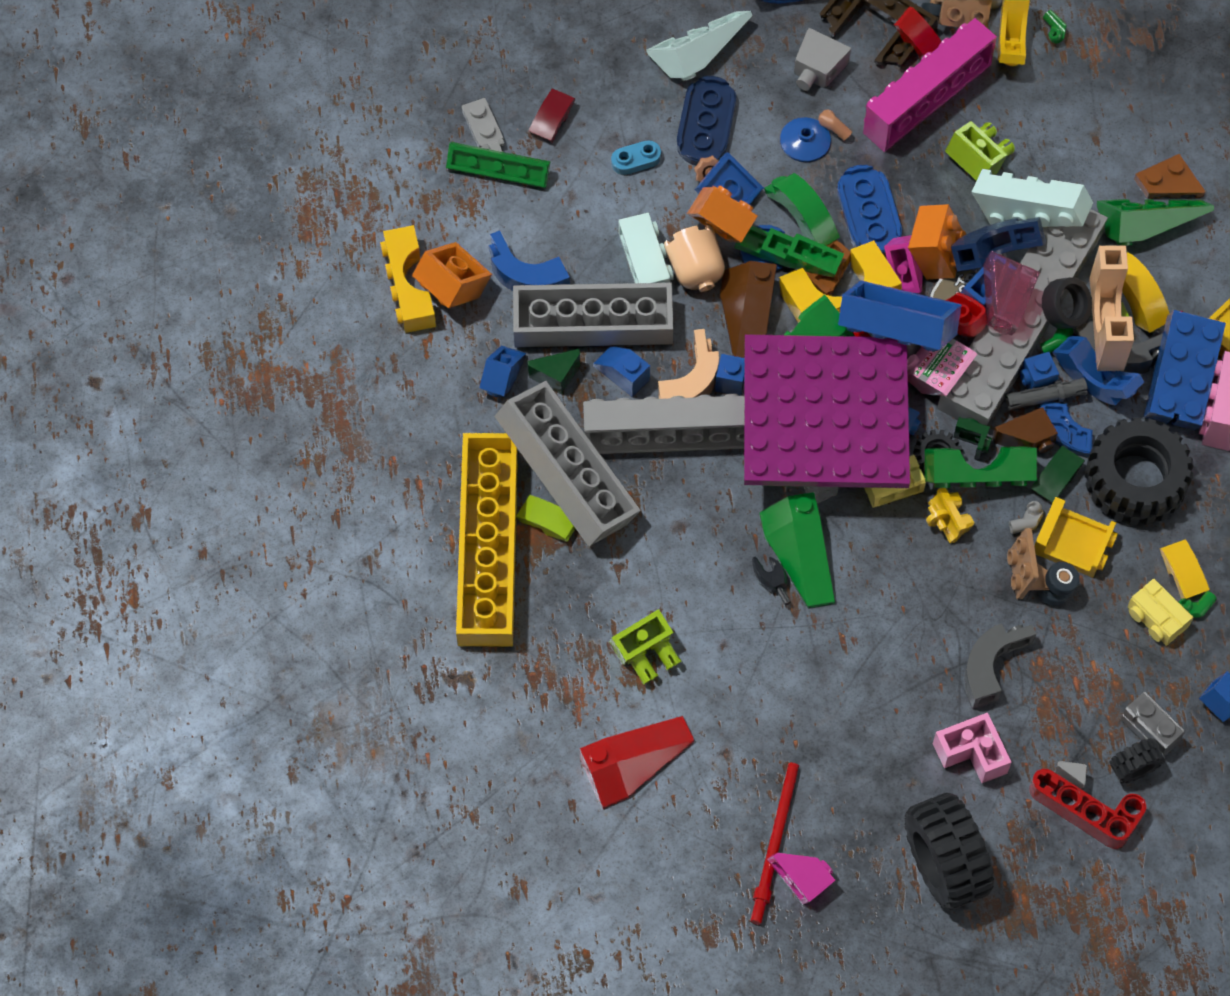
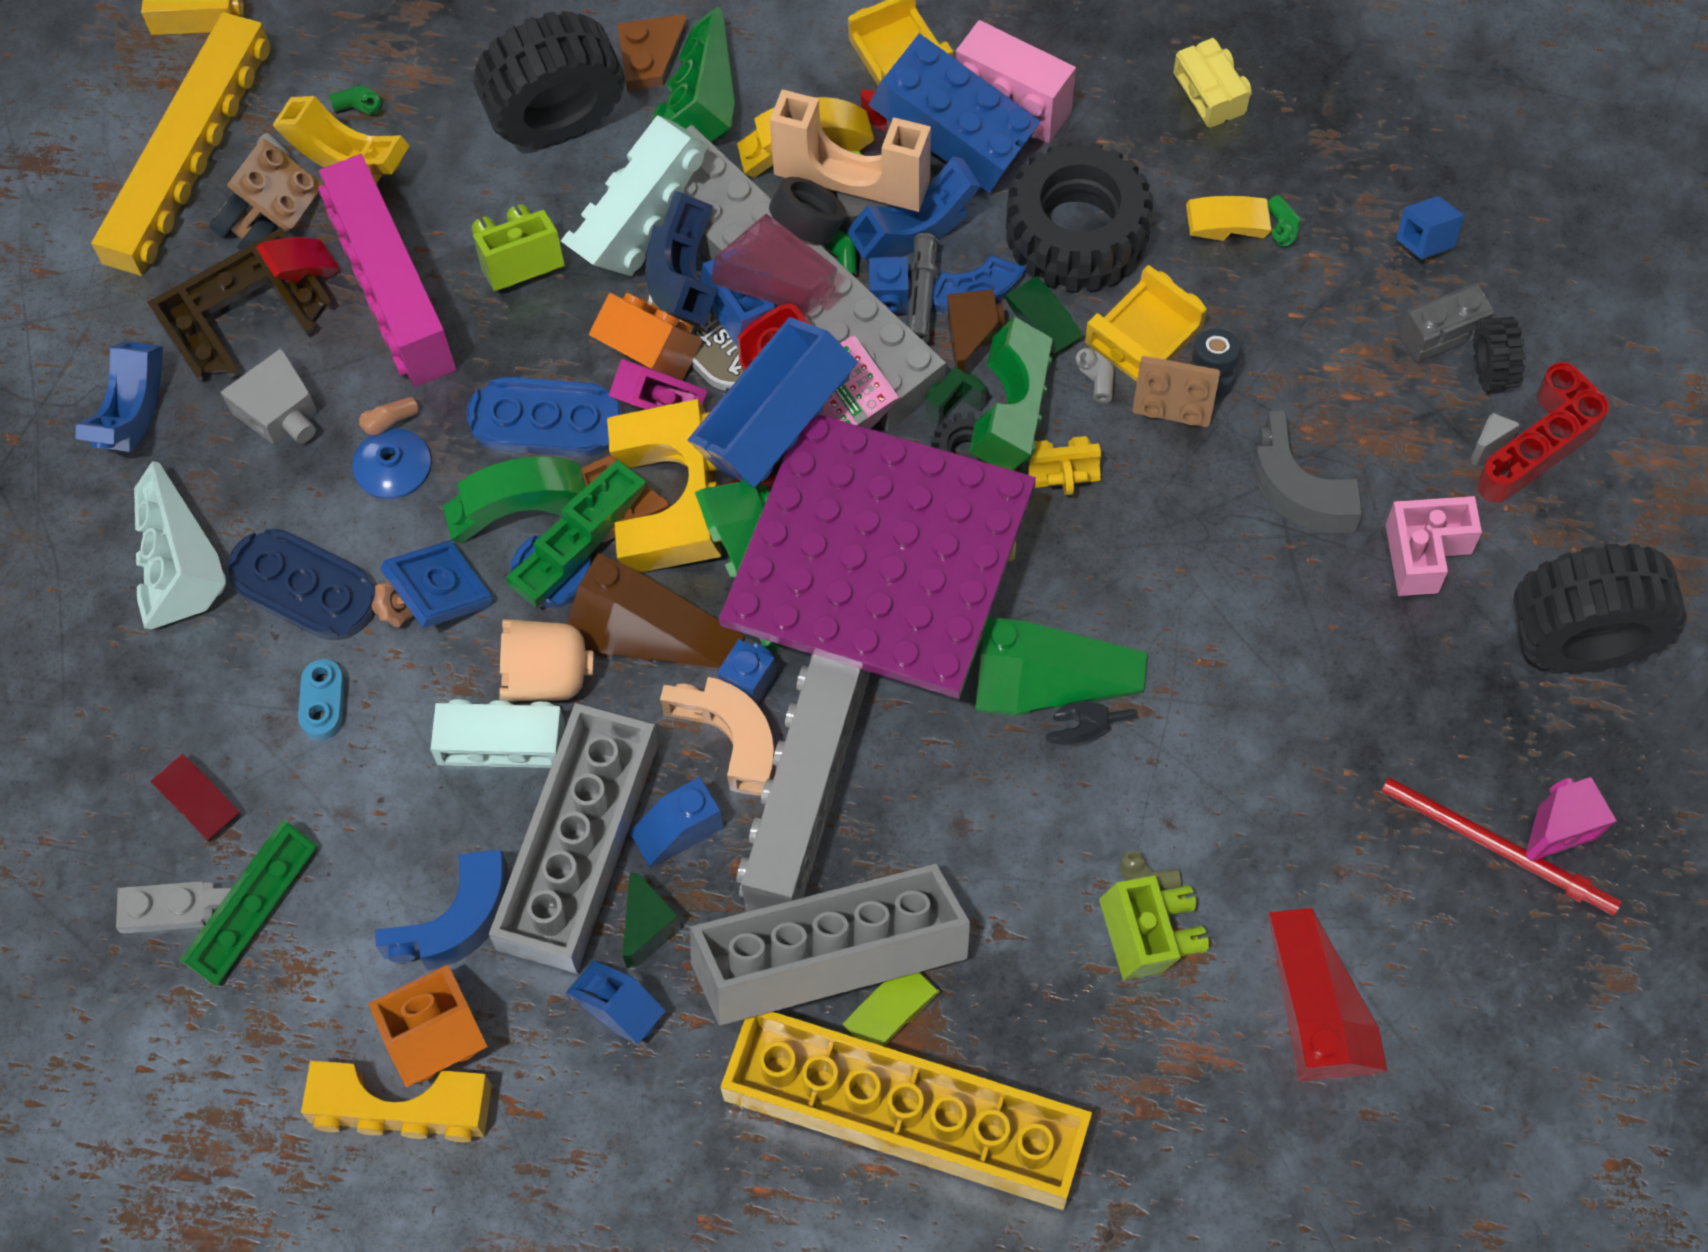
camera: 70 degrees left, 0 degrees up
orange brick [687,186,758,242] -> none
light yellow brick [1127,579,1194,645] -> none
none -> black tyre [474,11,625,147]
none -> olive arm [1120,851,1181,891]

